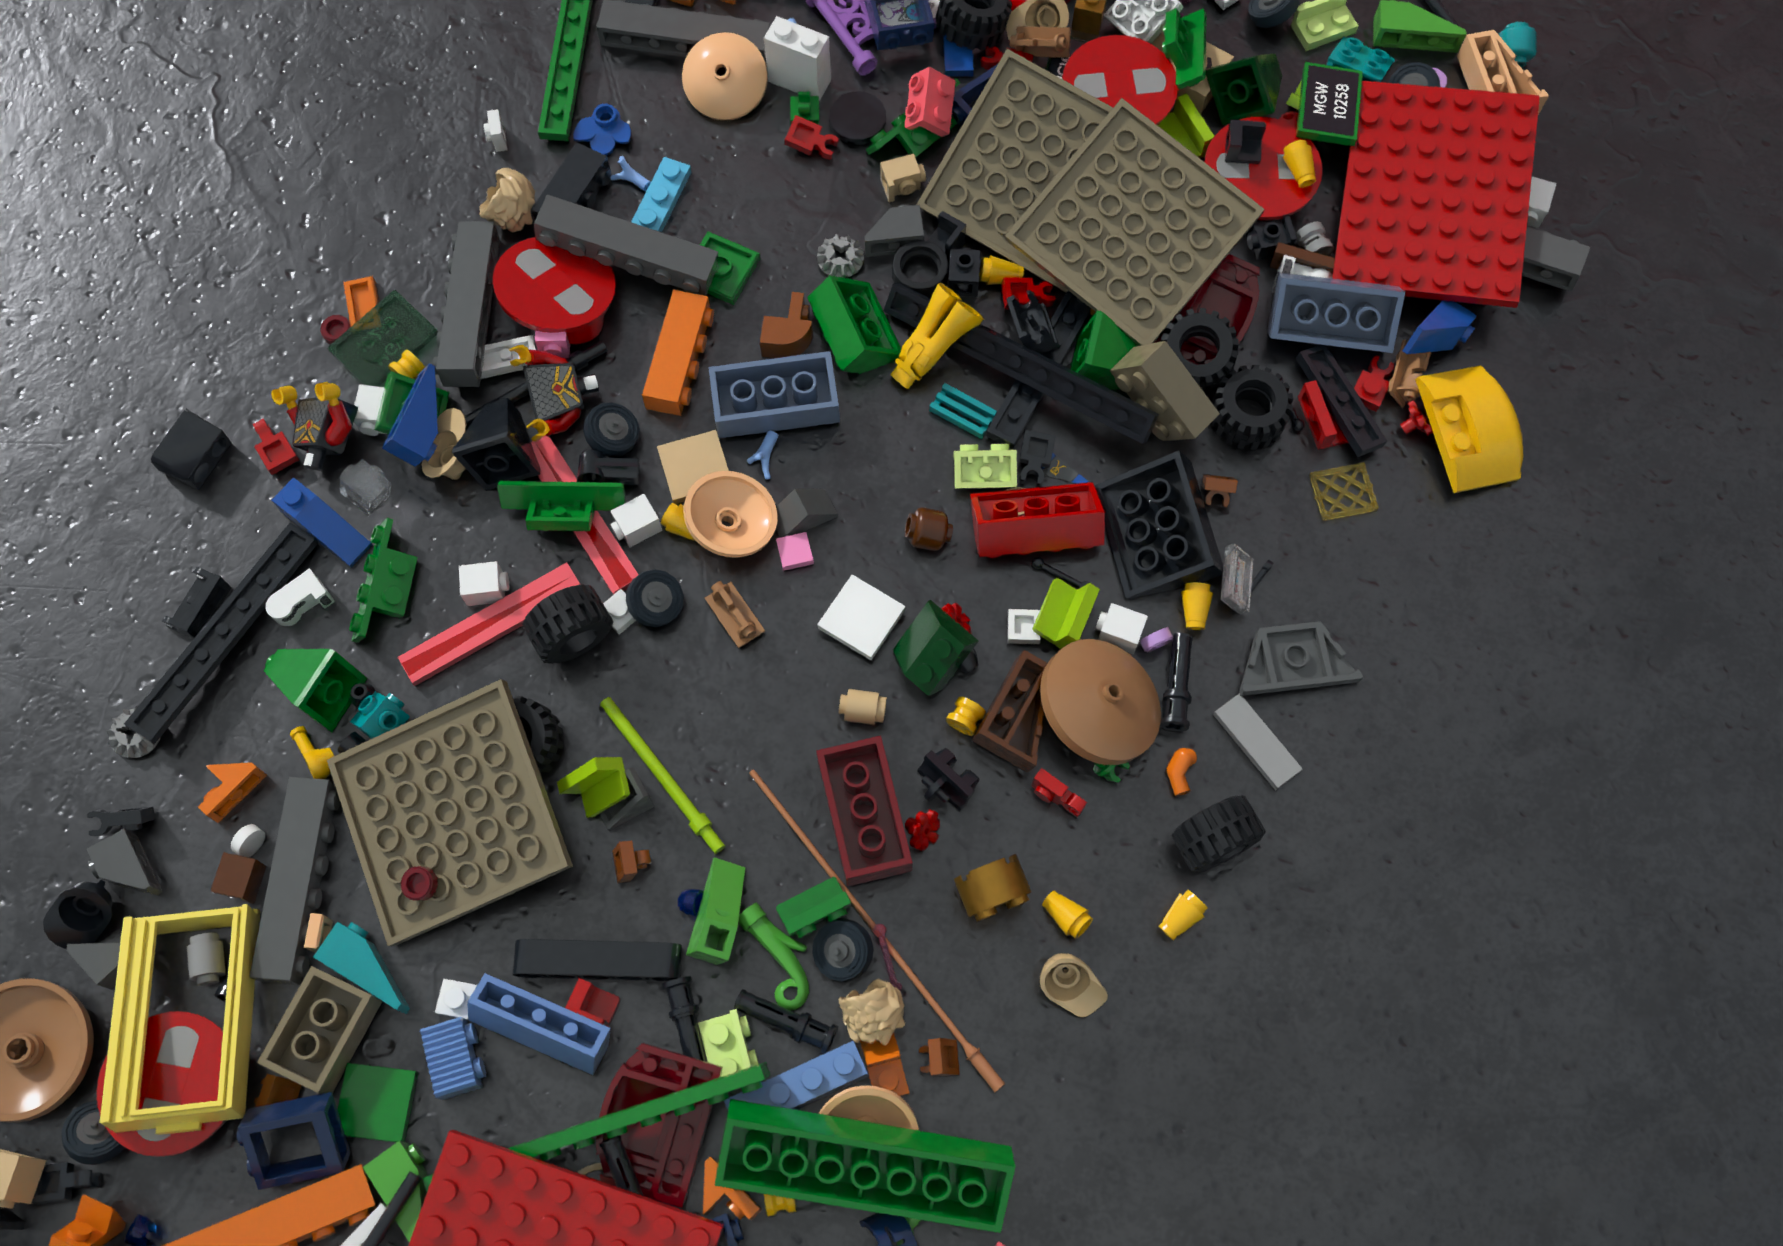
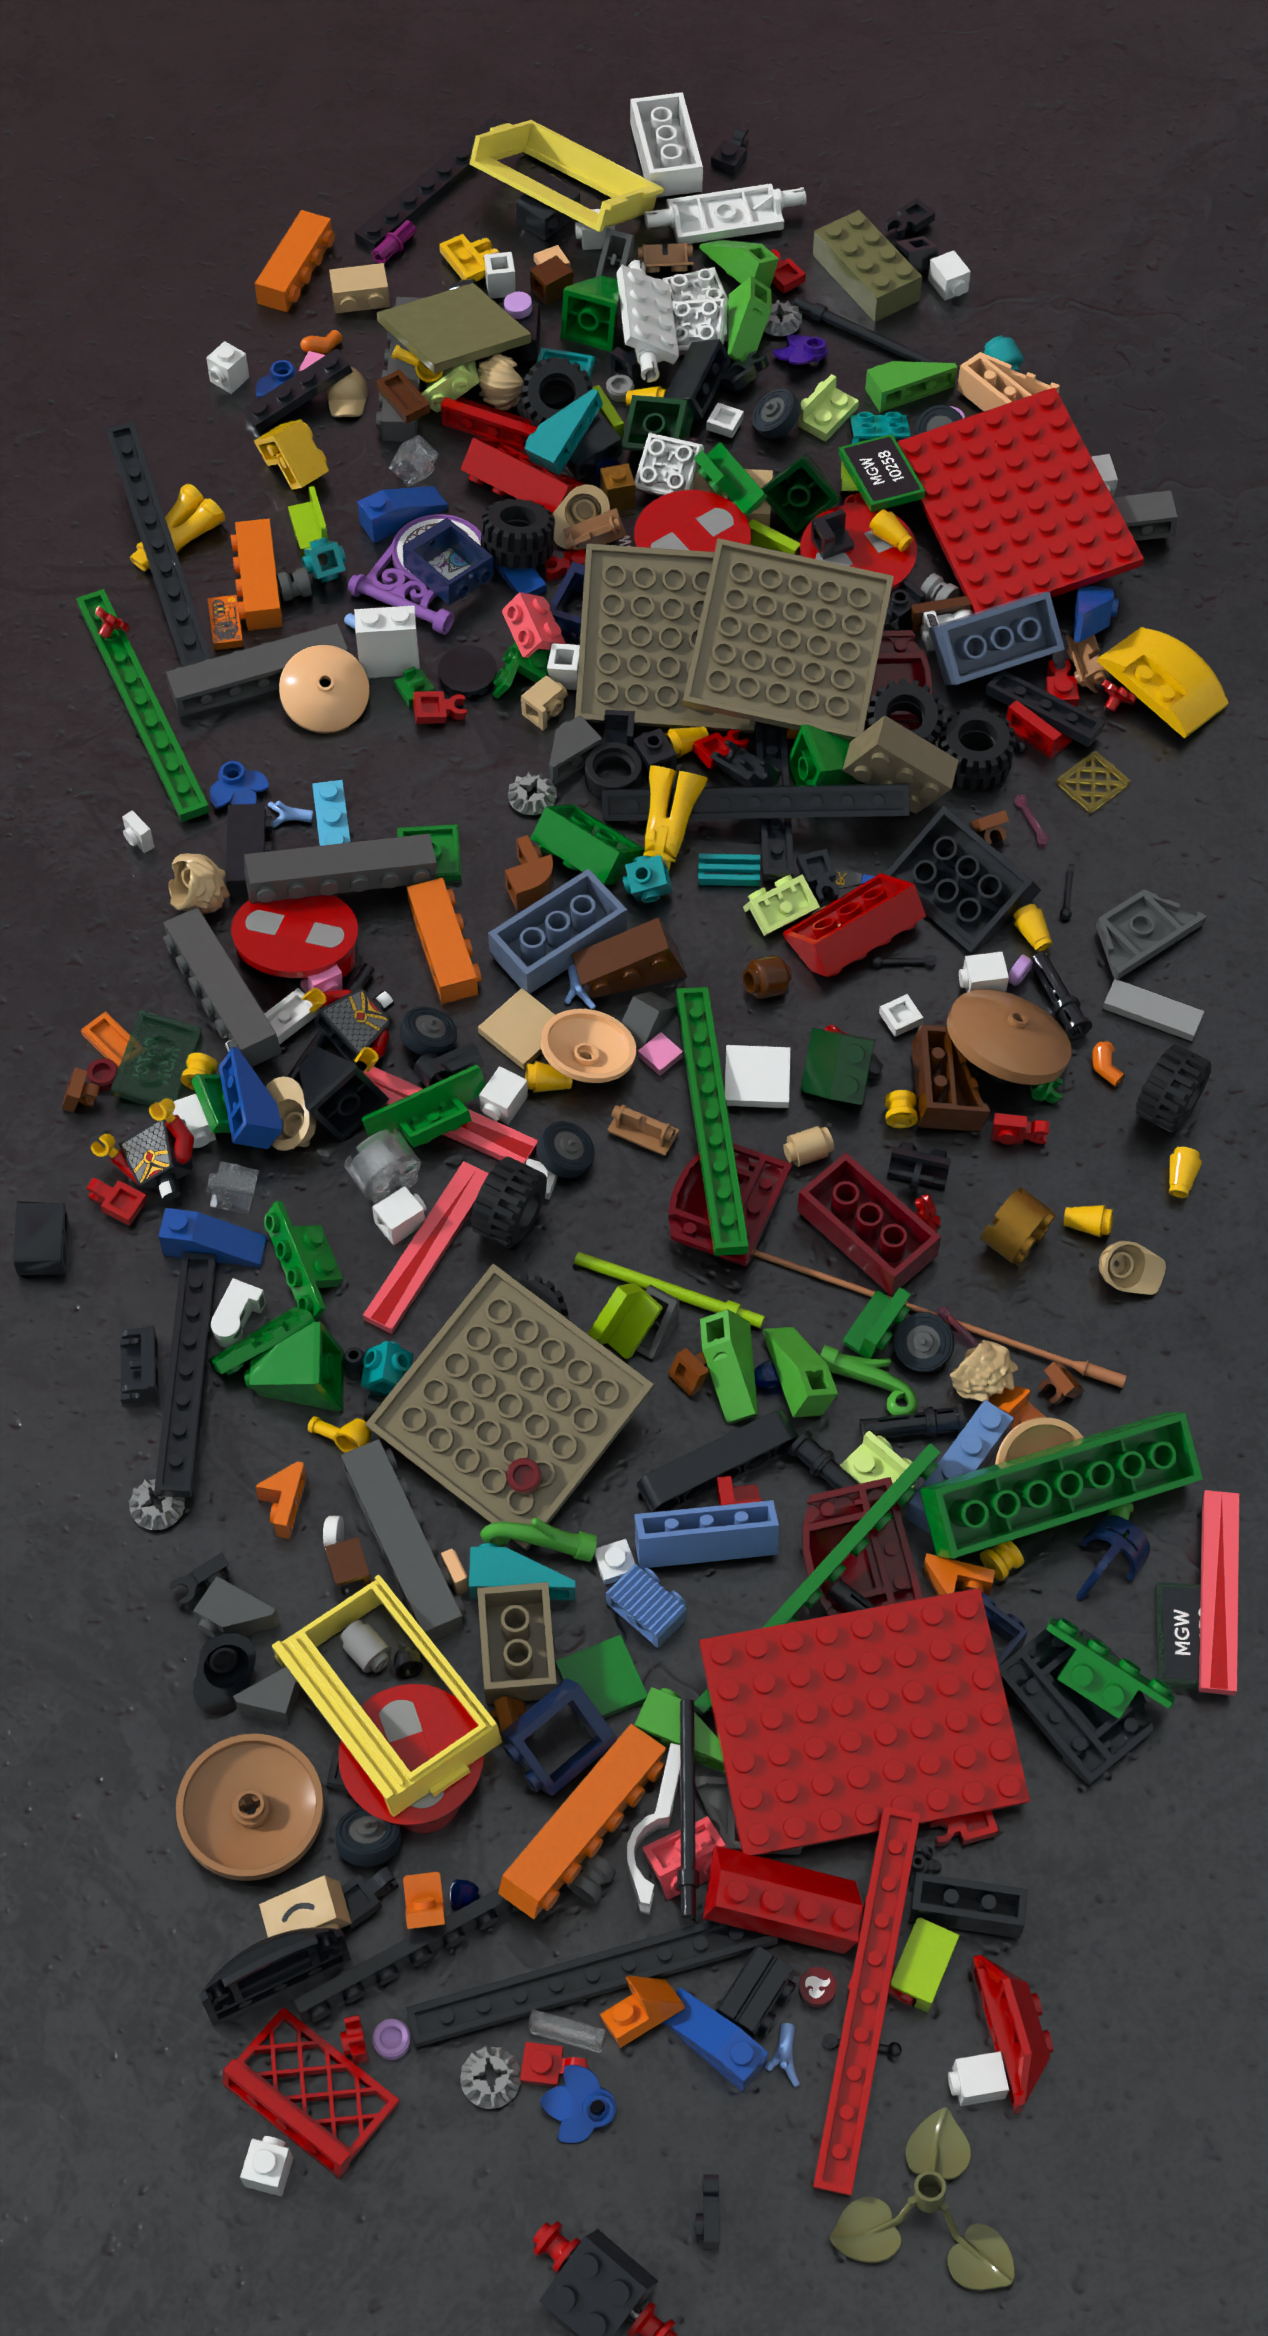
camera: 30 degrees left, 10 degrees down
lime panel [1032,578,1100,649] -> none
clear tile [1220,544,1254,614] -> none
none -> dark orange tile [61,1067,99,1113]
none -> green wing [208,1307,316,1375]
none -> clear brick [344,1129,421,1205]
none -> bright green plant [480,1517,597,1562]
none -> white brick [547,643,580,690]
none -> reddish brown wedge [572,917,687,999]
none -> teal brick [623,855,673,903]
none -> dark red slope [668,1143,792,1266]
none -> green plate [676,987,749,1256]
none -> bright green slope [700,1309,758,1424]
none -> clear pink hinge [1014,794,1049,844]

